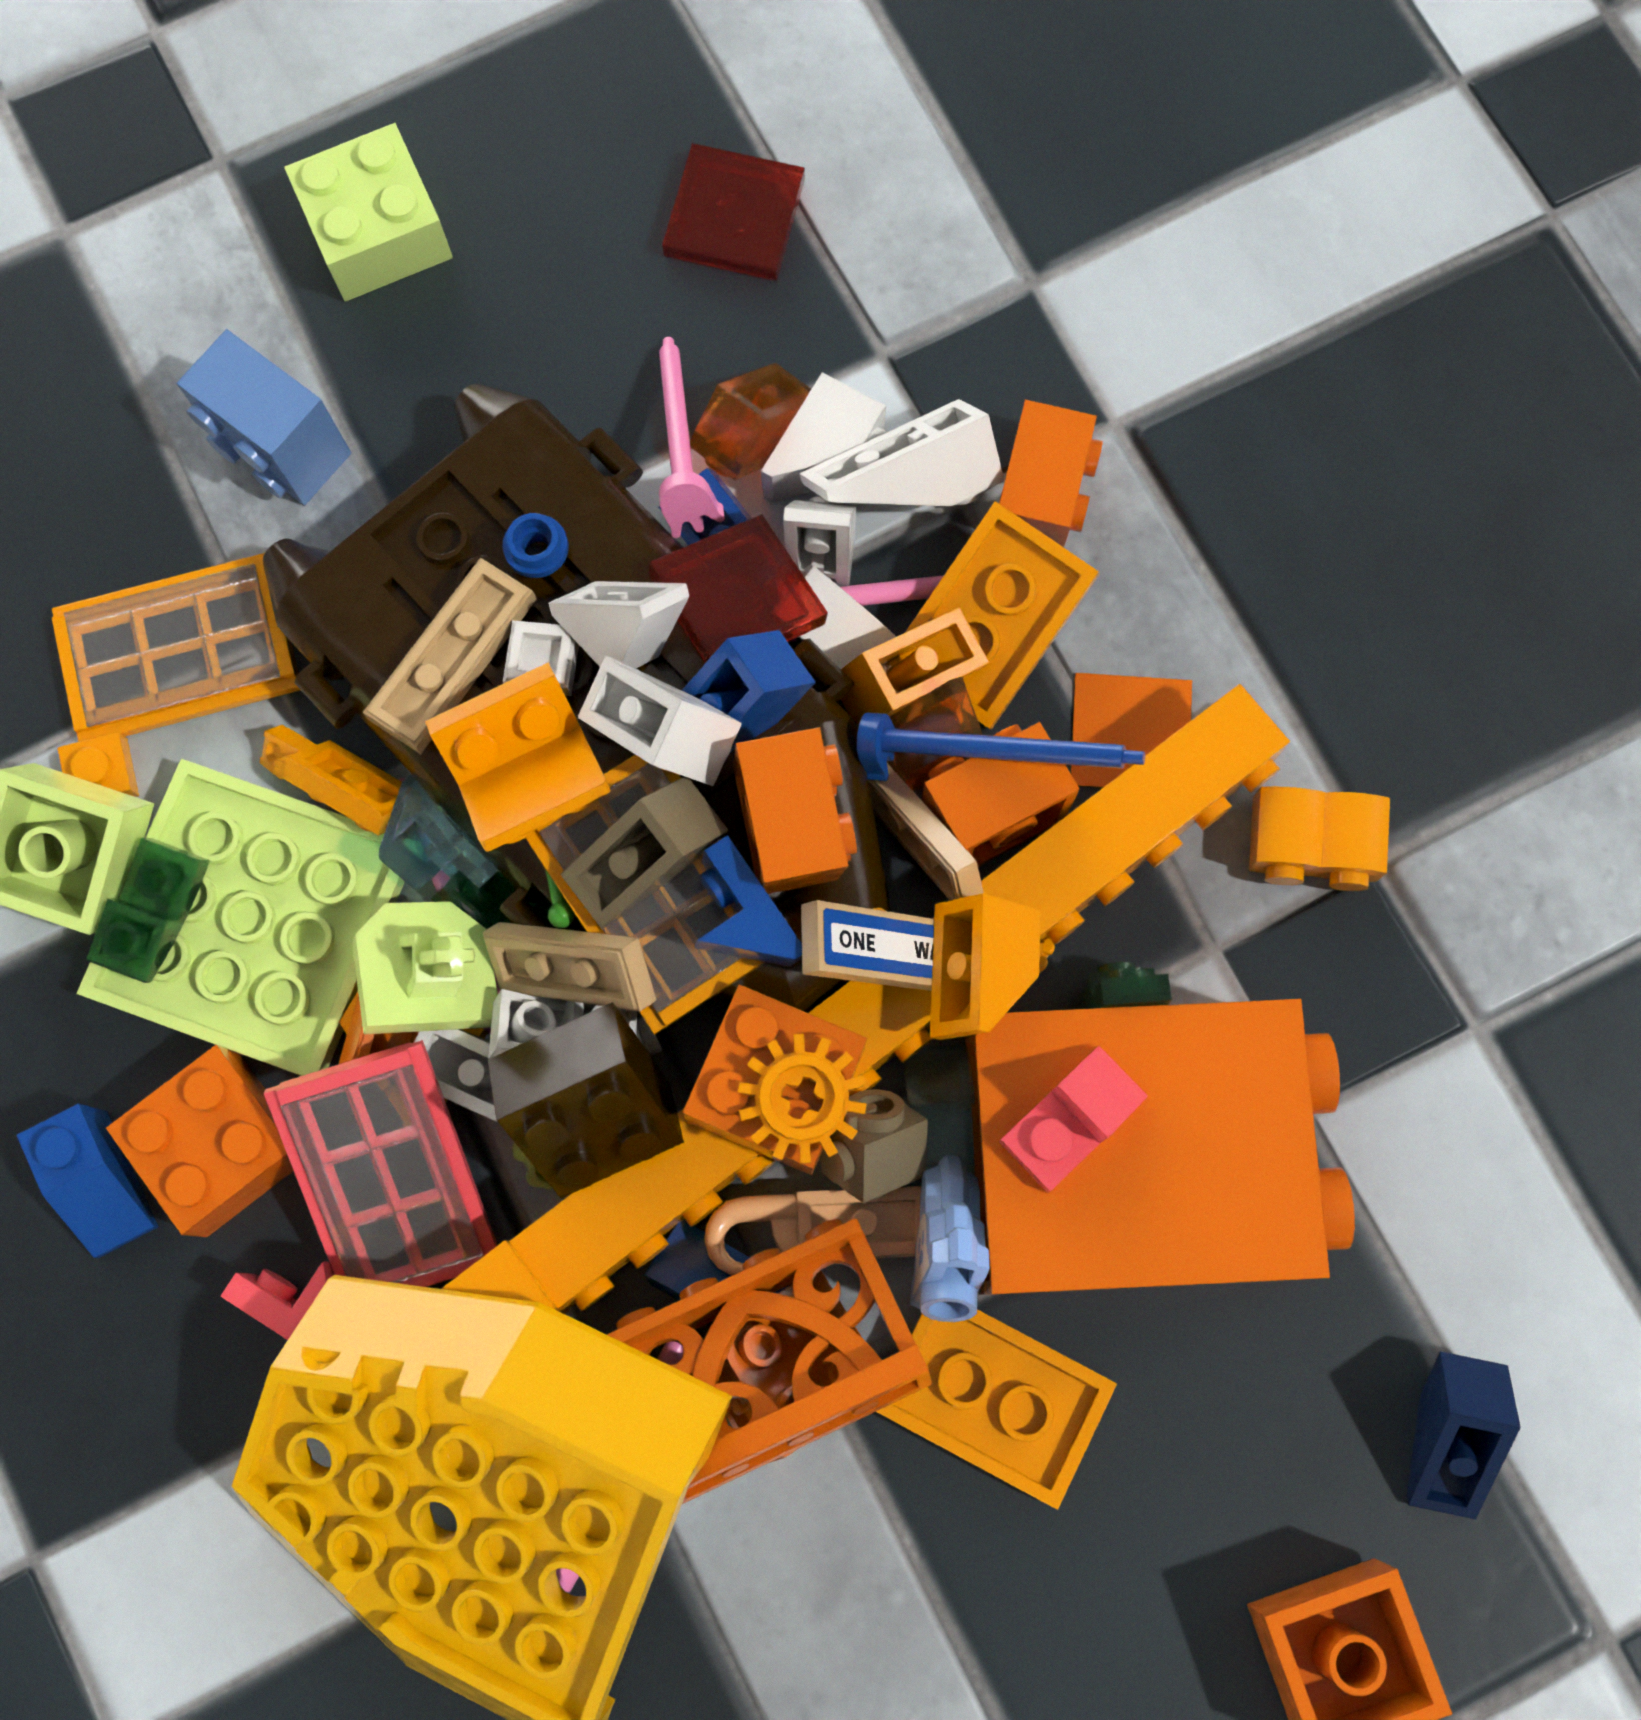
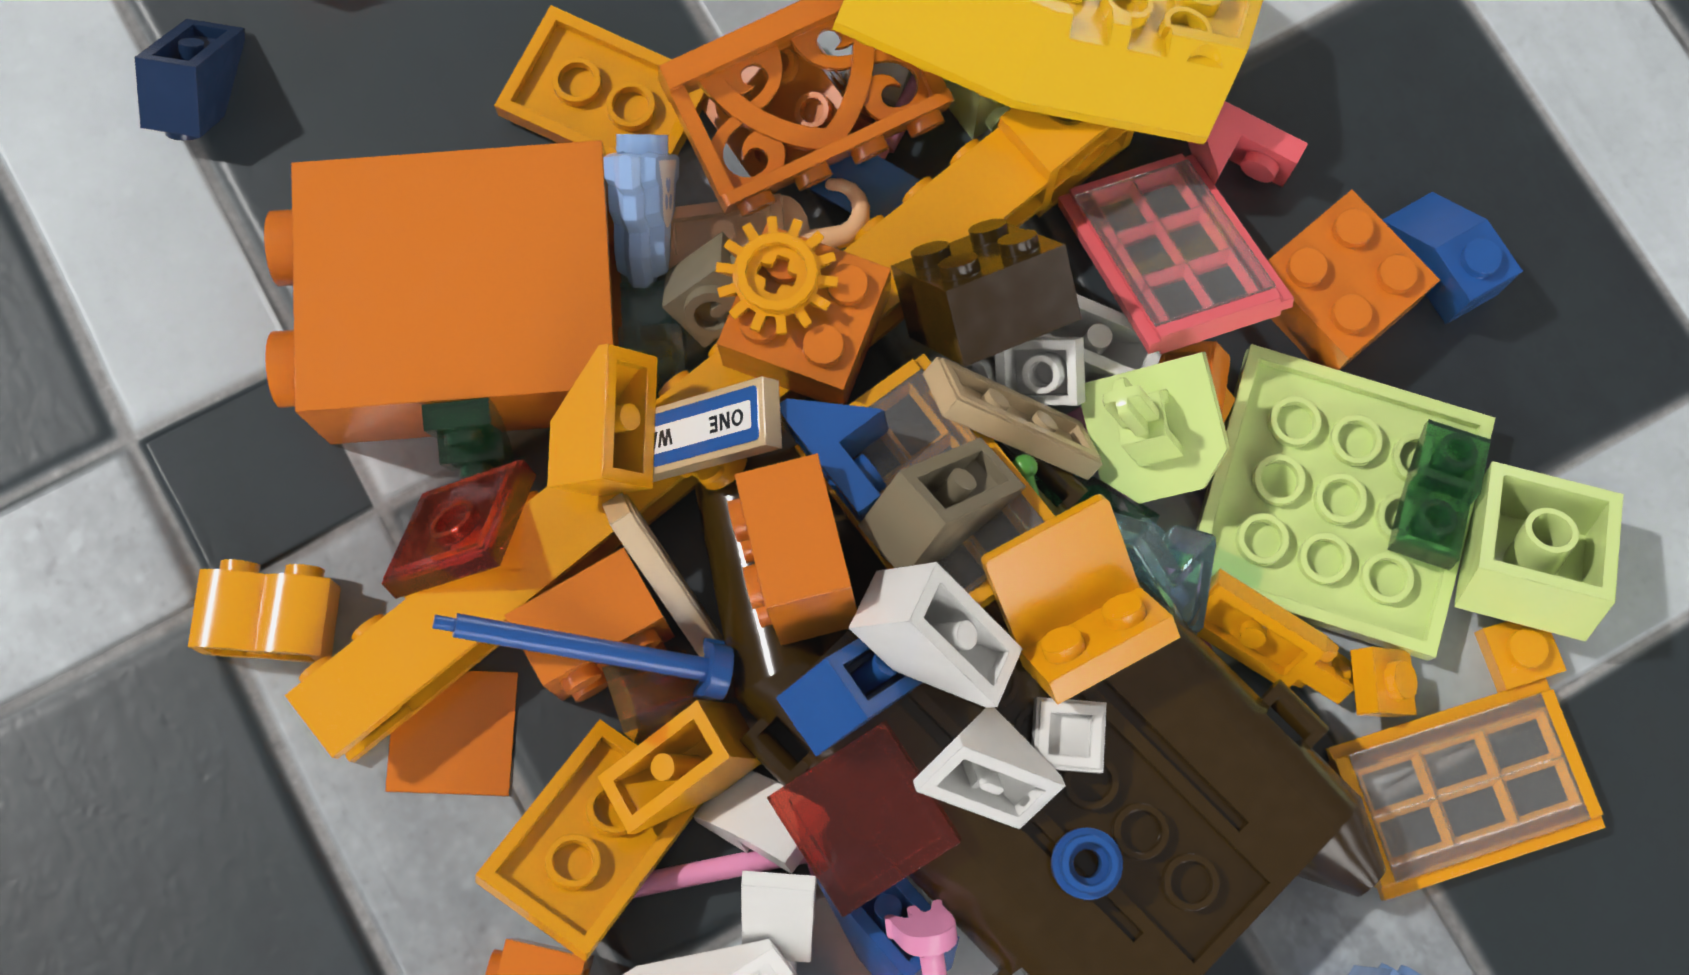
camera: 175 degrees right, 0 degrees up
tan tile [363,558,537,754] -> none
coral slope [999,1046,1148,1193] -> none
none -> clear red tile [381,459,536,599]
none -> light orange plate [1350,646,1418,718]

